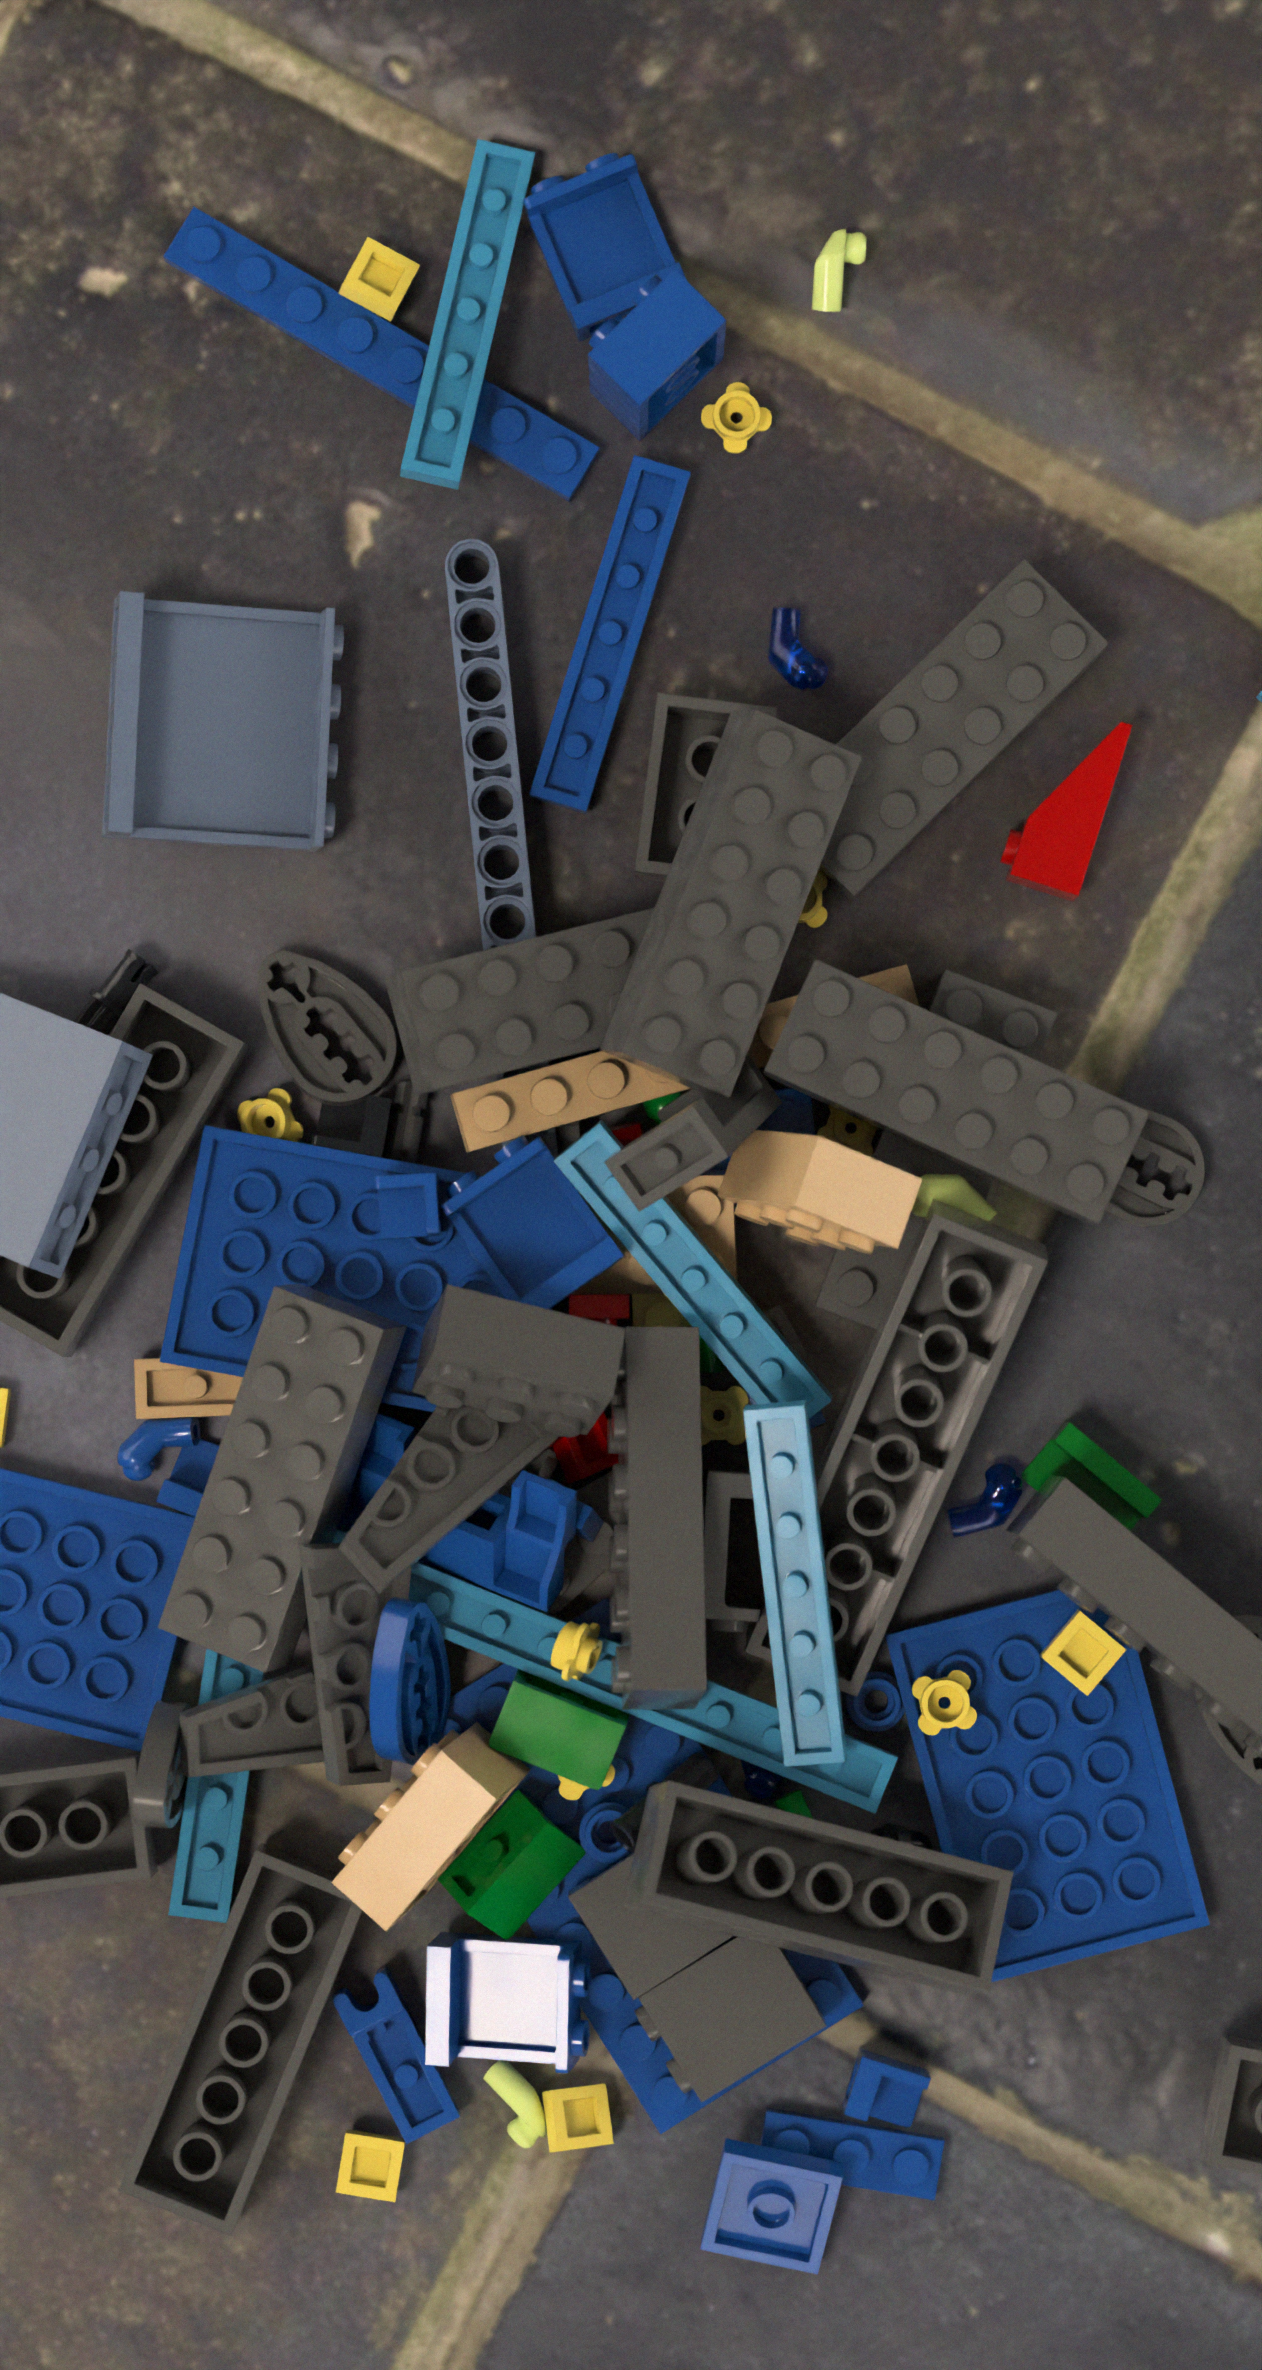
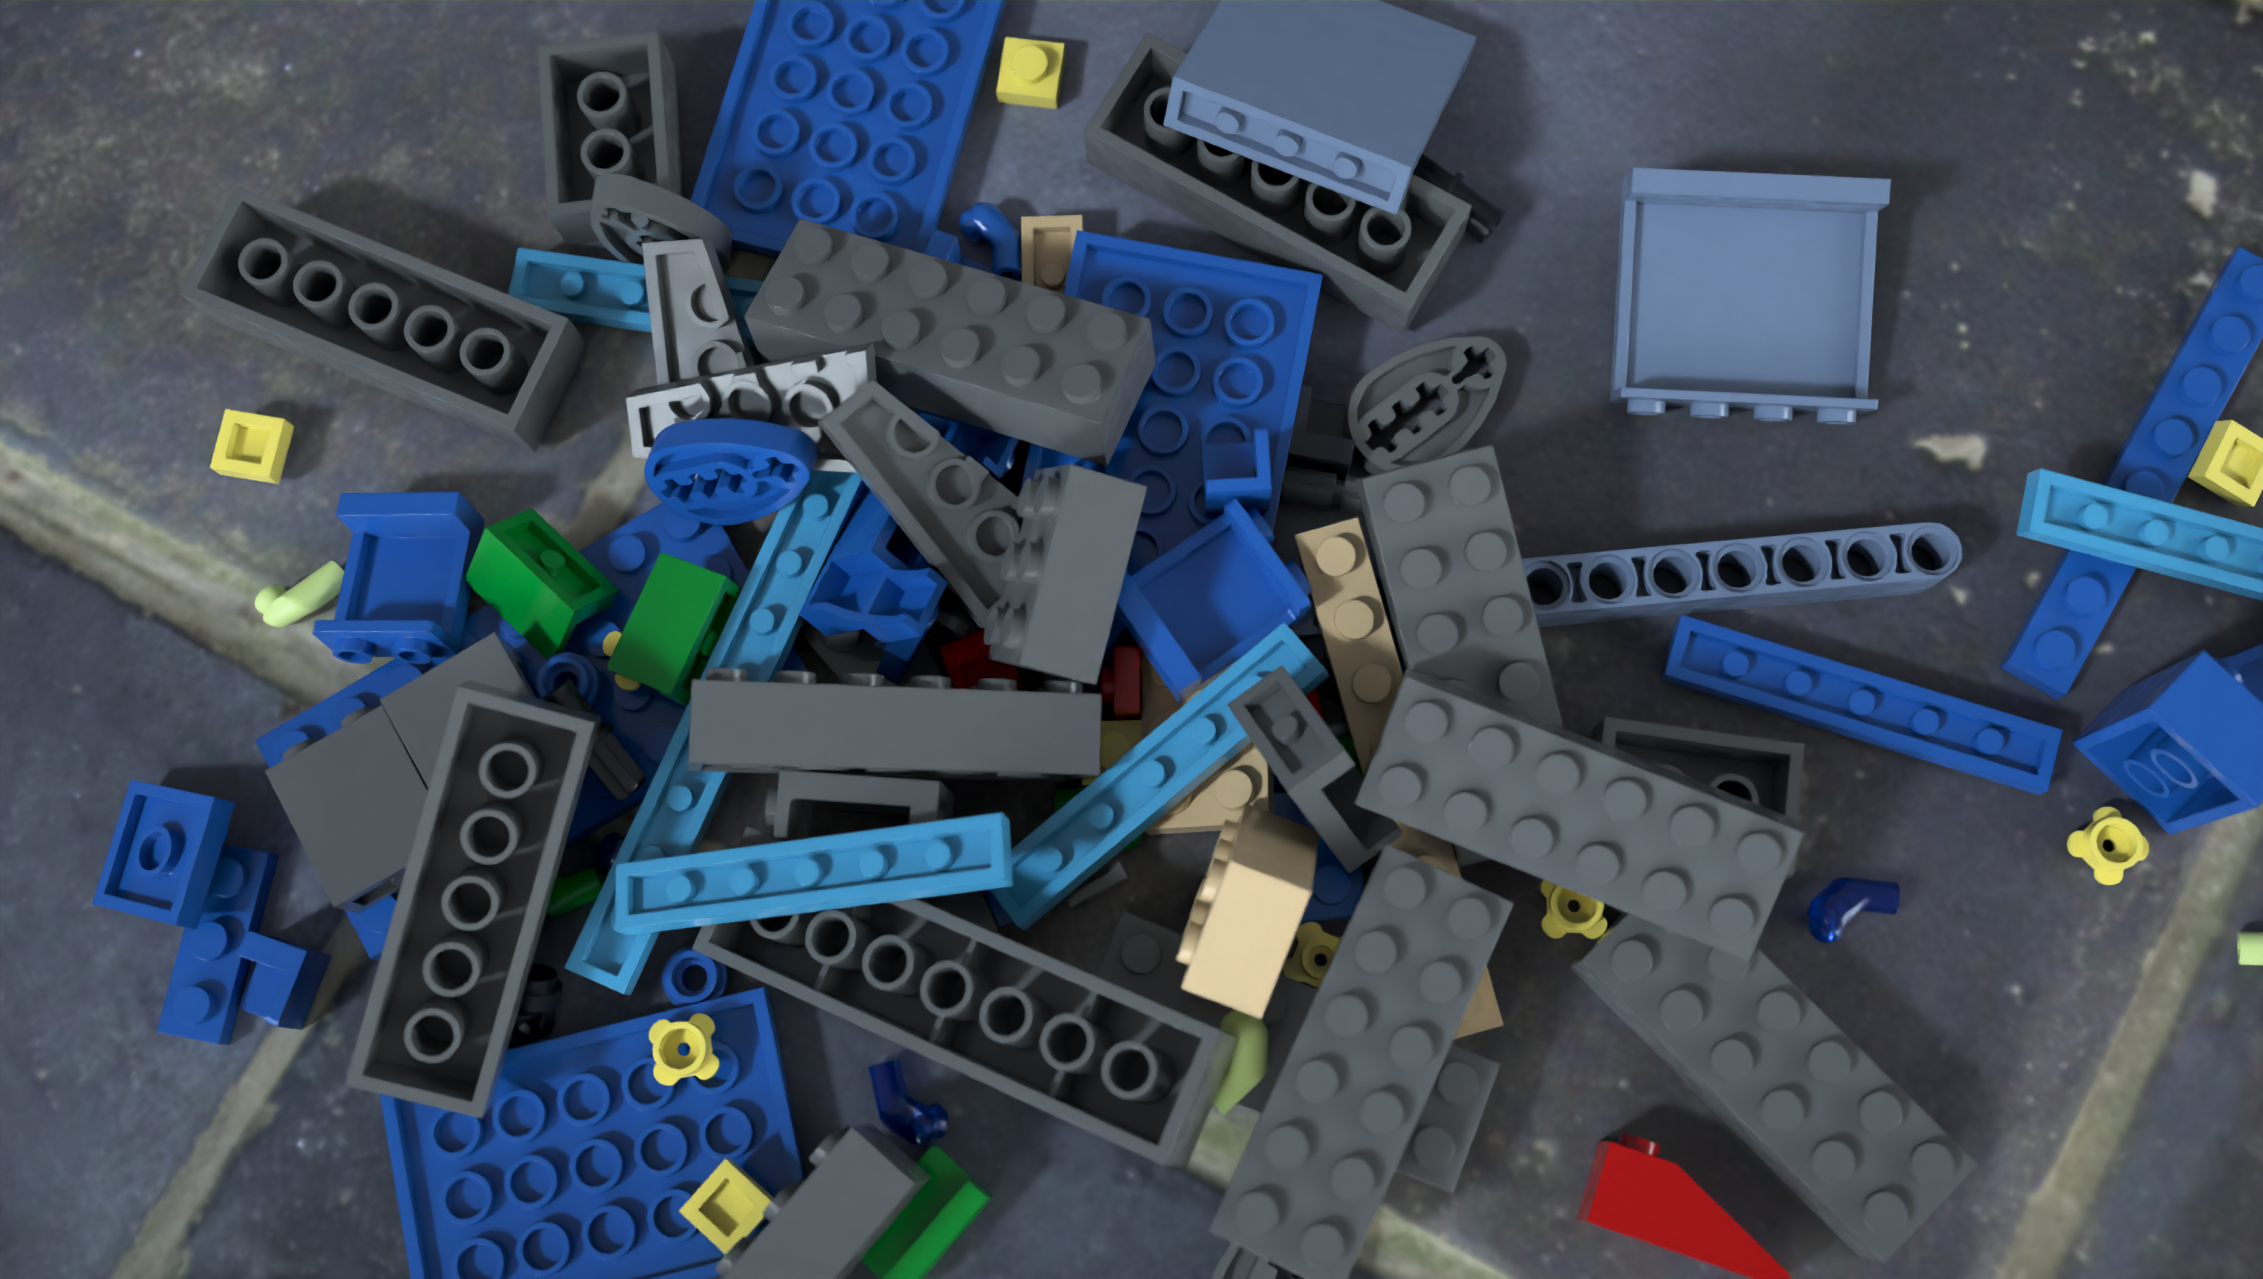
camera: 95 degrees right, 10 degrees down
light yellow plate [237,1088,303,1142] -> none
tan brick [331,1722,531,1931] -> none
blue plate [332,1966,461,2145] -> none
light yellow plate [542,2083,614,2153] -> none
light yellow plate [551,1621,603,1681] -> none
light yellow plate [700,1386,749,1445] -> none

